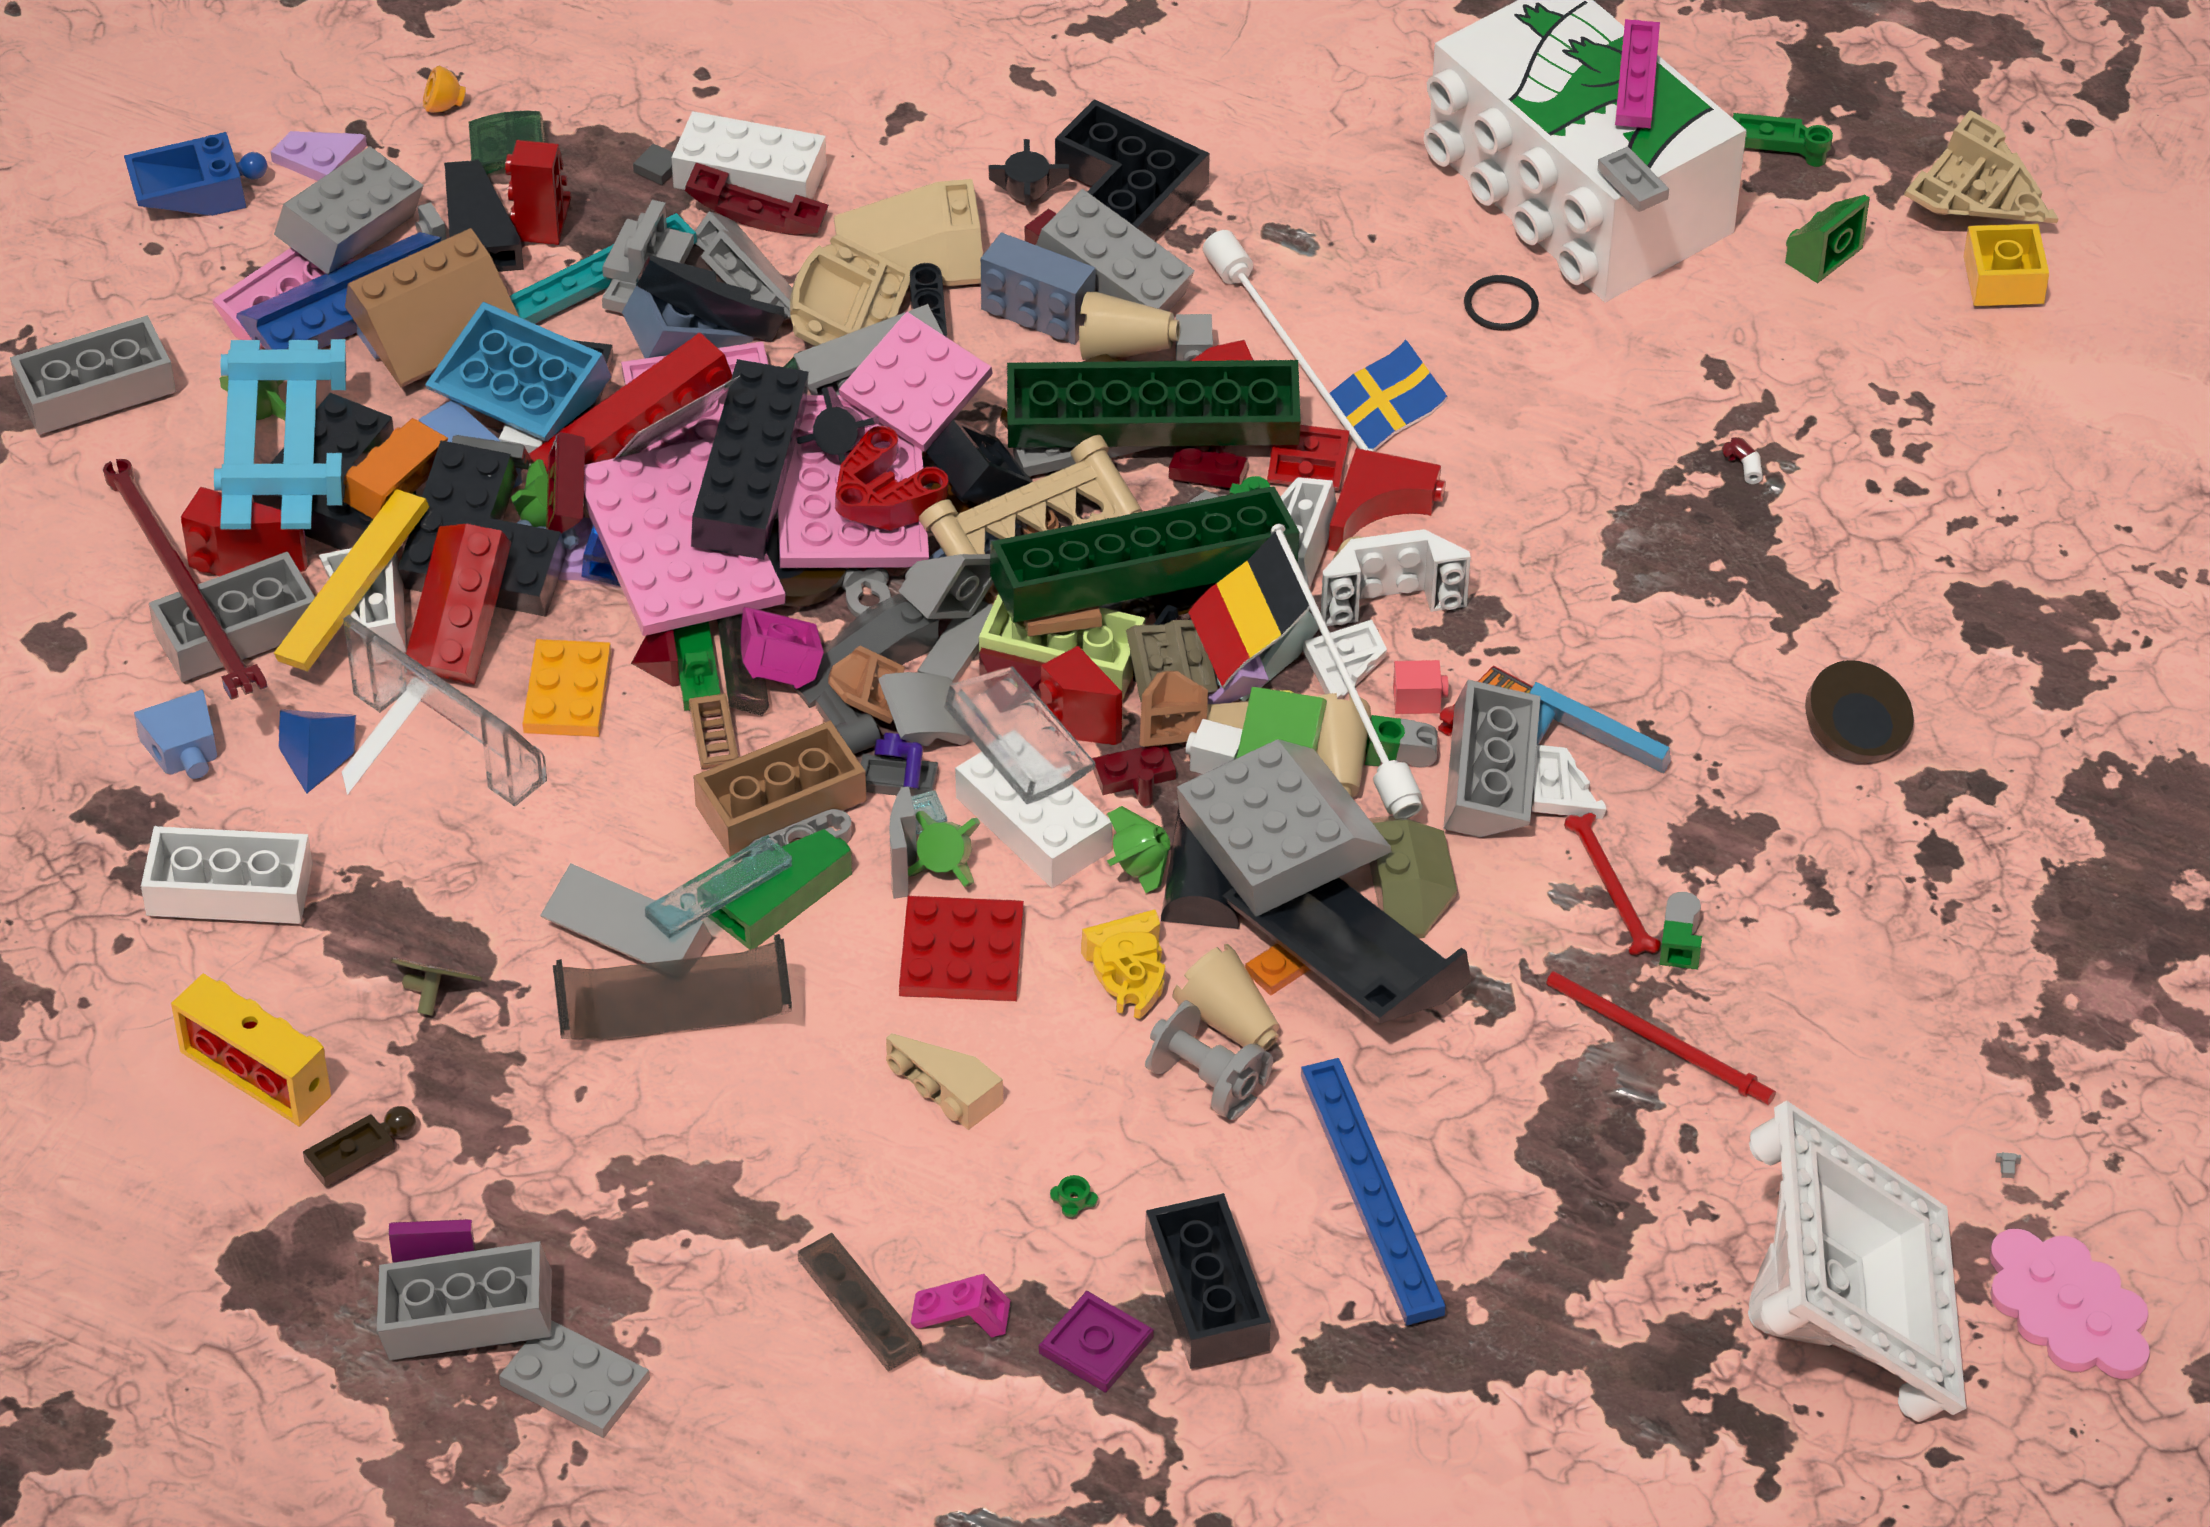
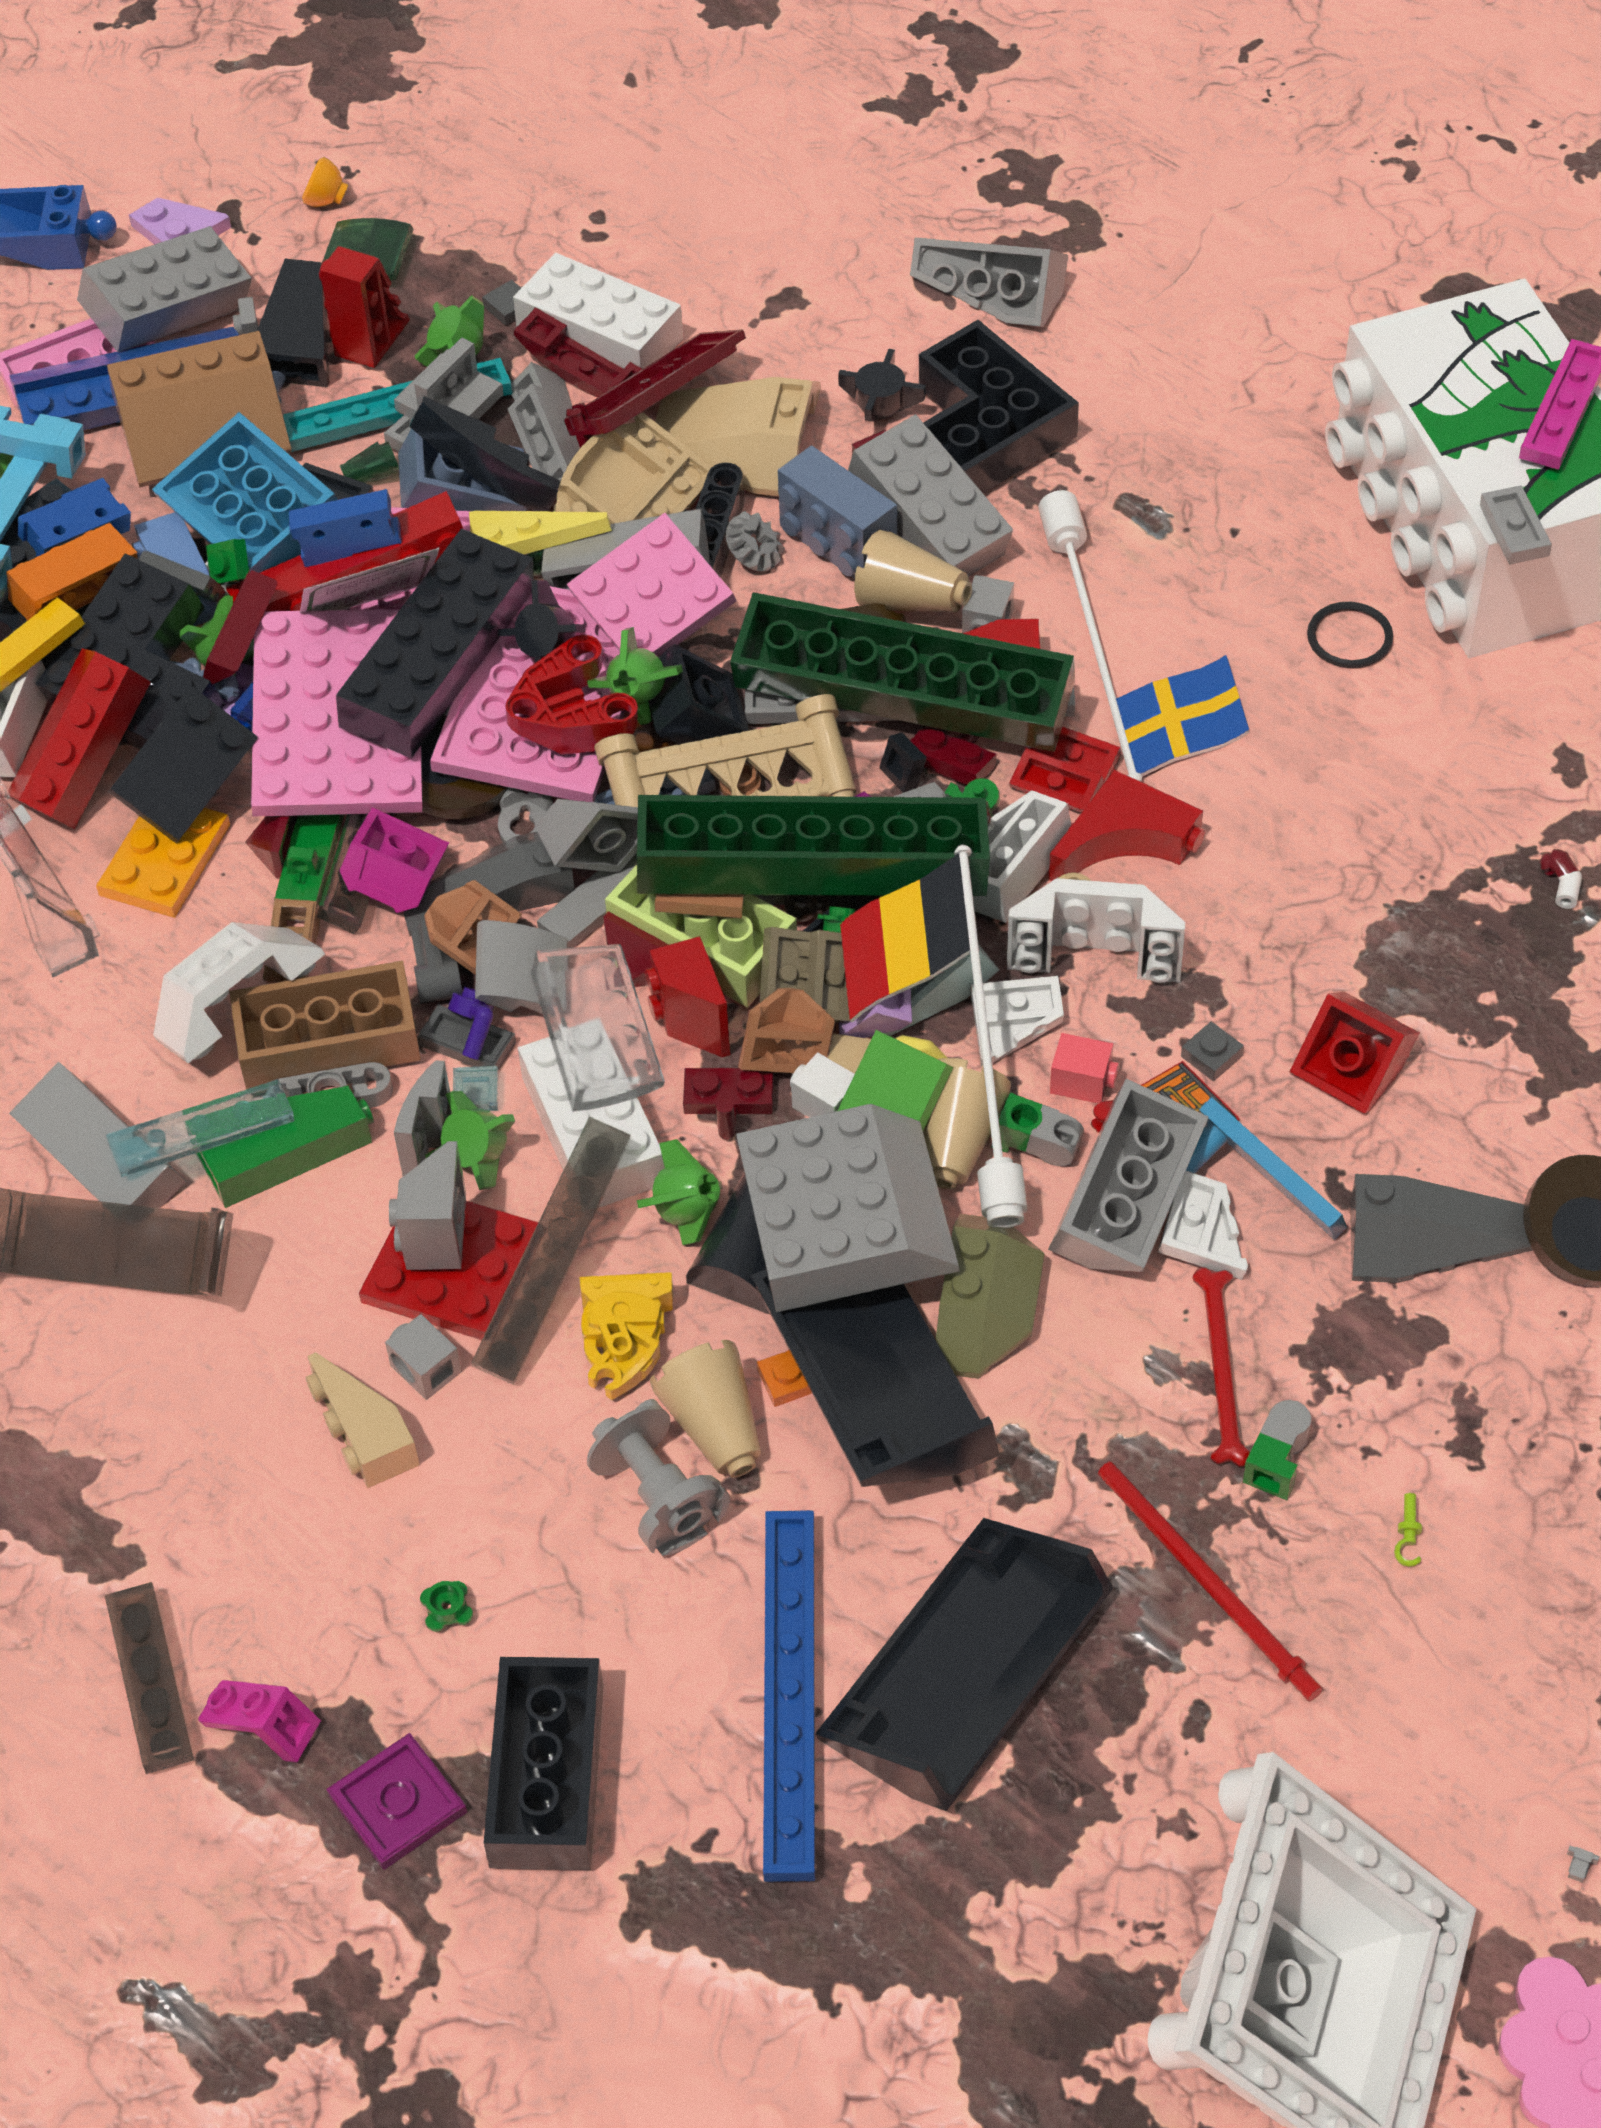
camera: 20 degrees right, 5 degrees up
none -> blue piece [18,478,131,557]
none -> black slope [108,685,258,843]
none -> white slope [153,922,325,1063]
none -> green plate [206,539,249,585]
none -> blue piece [289,489,401,567]
none -> clear green cone [339,441,399,483]
none -> light grey brick [385,1314,462,1400]
none -> light grey slope [389,1141,466,1270]
none -> bright green piece [415,295,484,367]
none -> light yellow wing [469,511,612,554]
none -> clear smoke plate [471,1116,631,1385]
none -> dark red piece [564,329,746,448]
none -> bright green piece [587,627,683,725]
none -> light grey gear [726,511,785,571]
none -> black slope [815,1517,1113,1811]
none -> green plate [817,907,856,933]
none -> black plate [879,732,927,793]
none -> light grey wedge [910,237,1068,327]
none -> dark grey plate [1181,1021,1244,1082]
none -> red slope [1289,992,1420,1114]
none -> dark grey wedge [1350,1174,1533,1283]
none -> lime hand [1394,1493,1422,1567]

